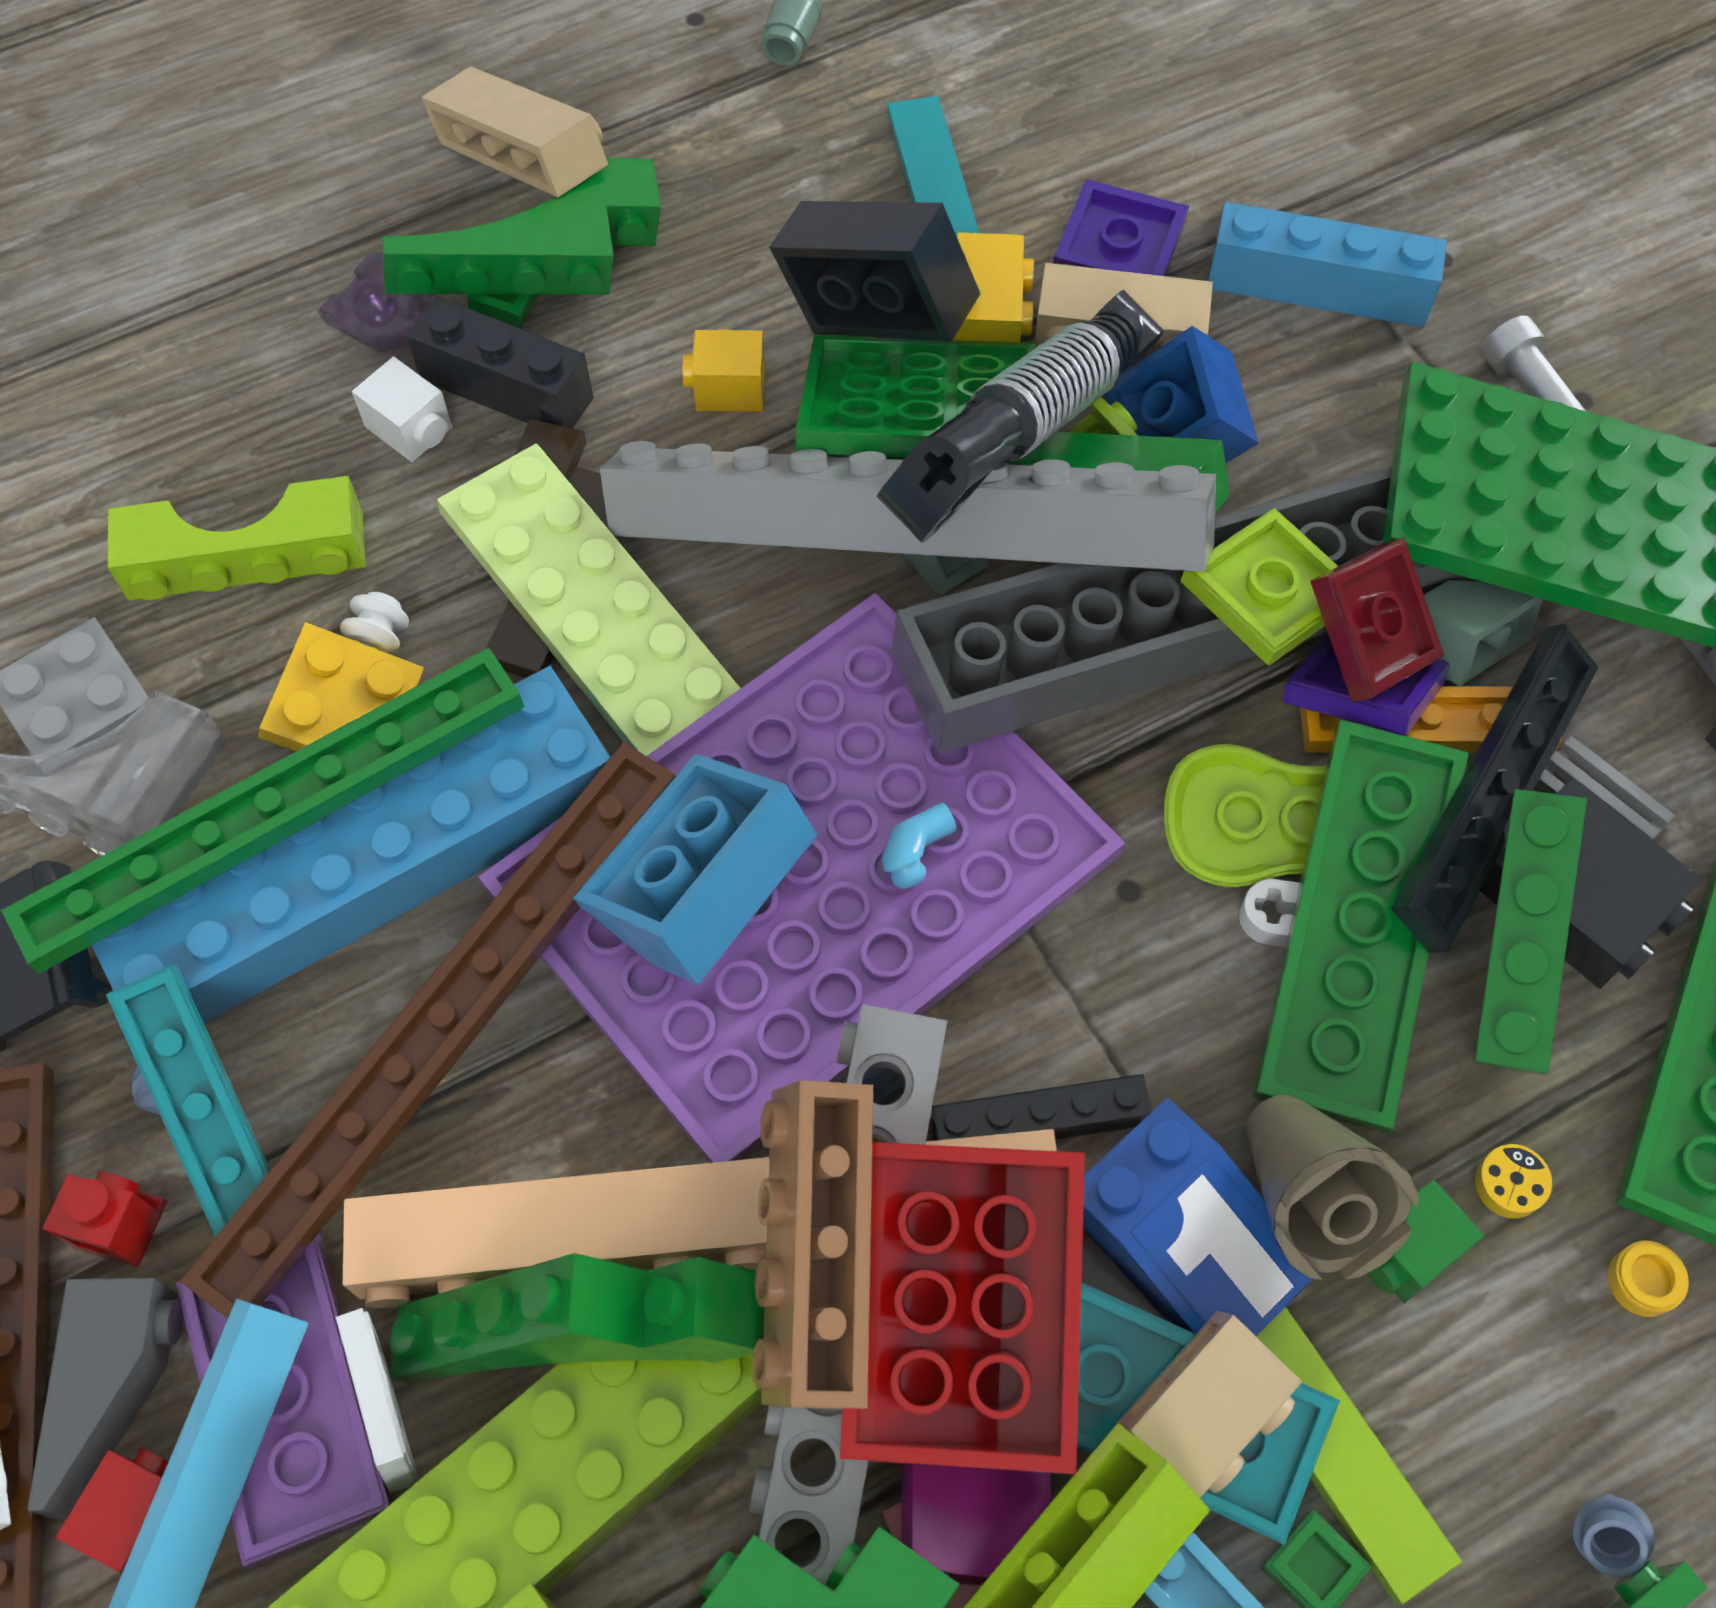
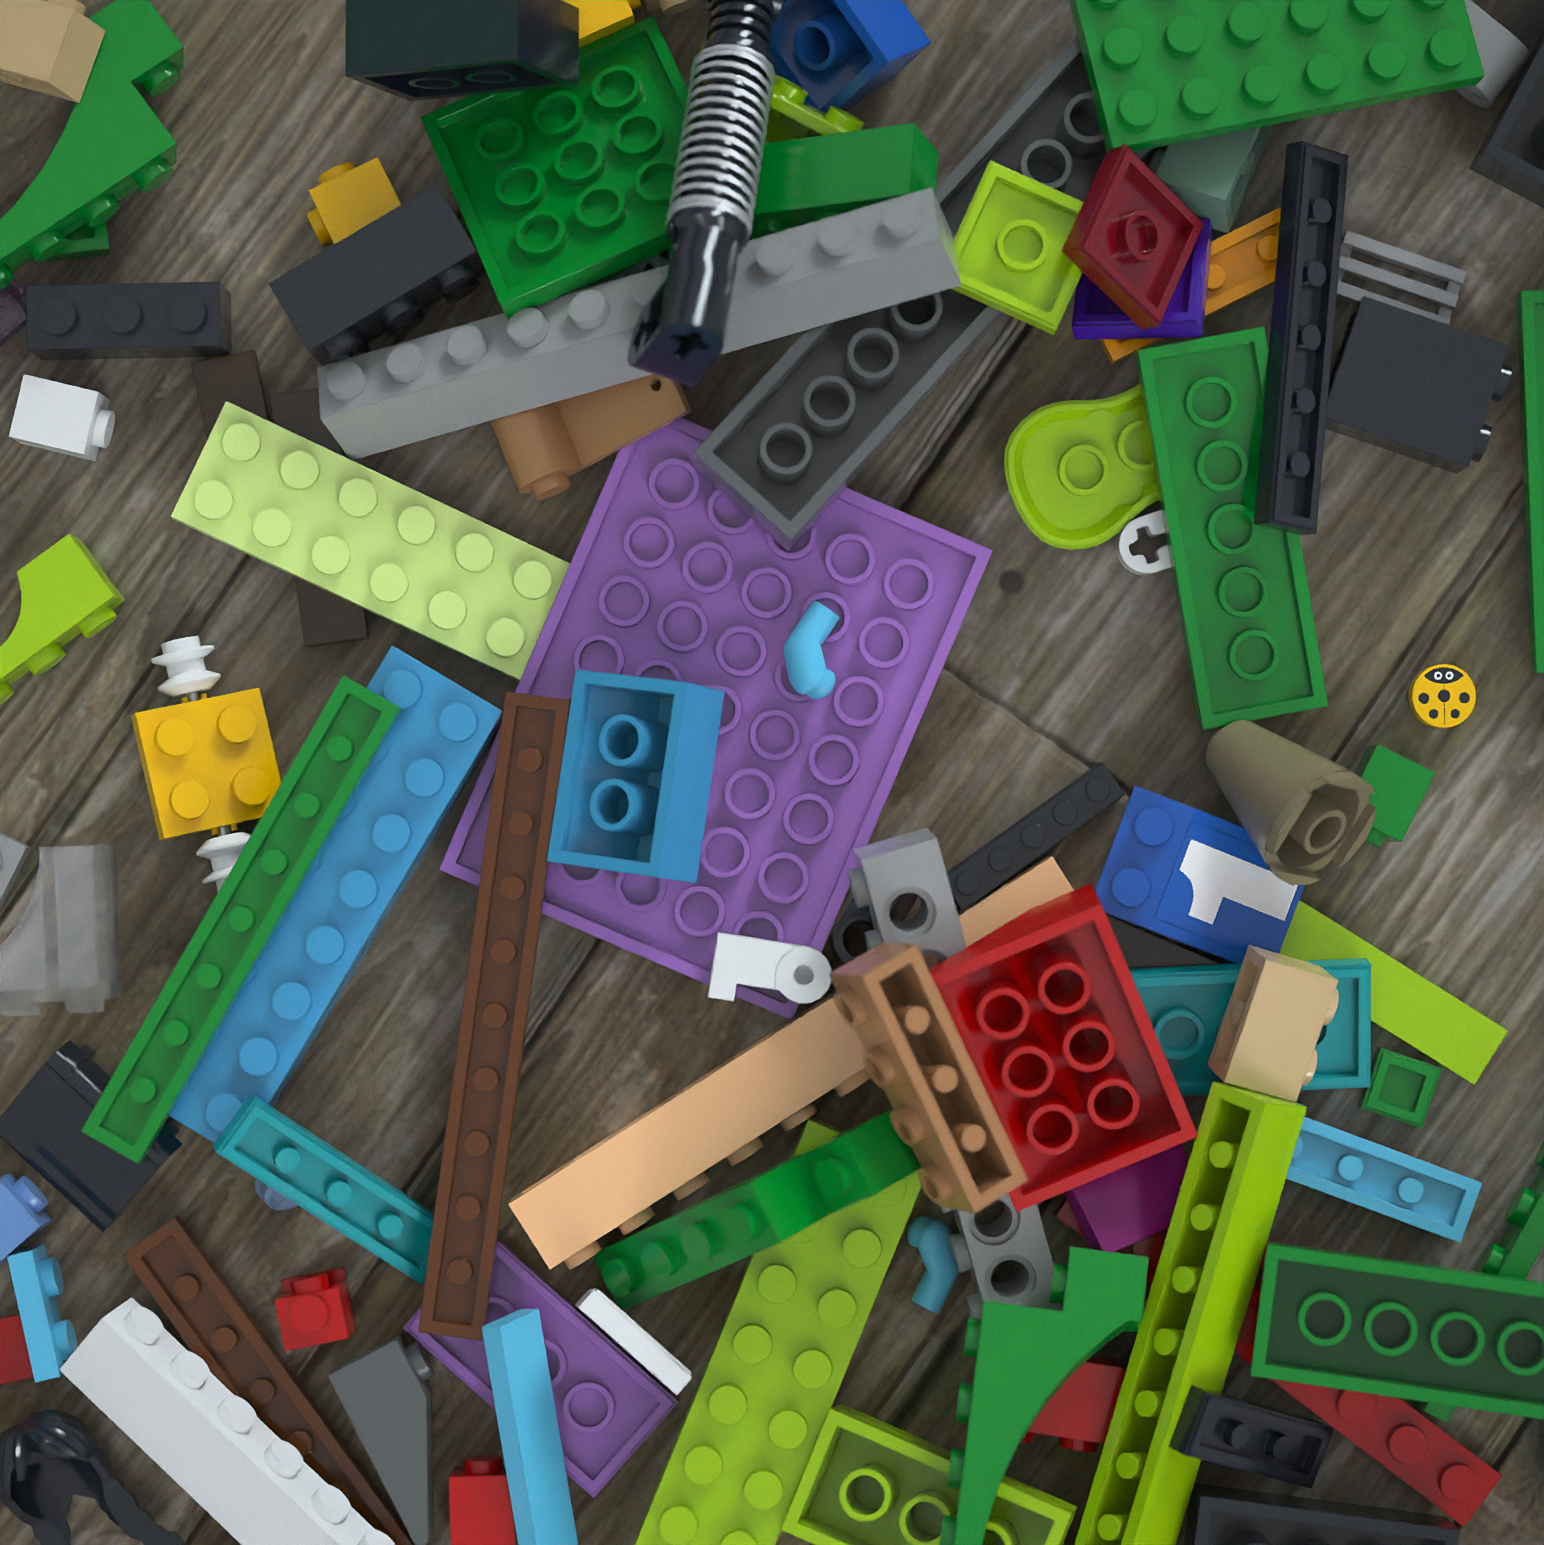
camera: 25 degrees left, 25 degrees up
green brick [1474,789,1587,1076] -> none
none -> black brick [269,184,486,366]
none -> medium nougat door [490,374,692,500]
none -> white leg [707,932,832,1003]
none -> medium azure arm [907,1215,959,1314]

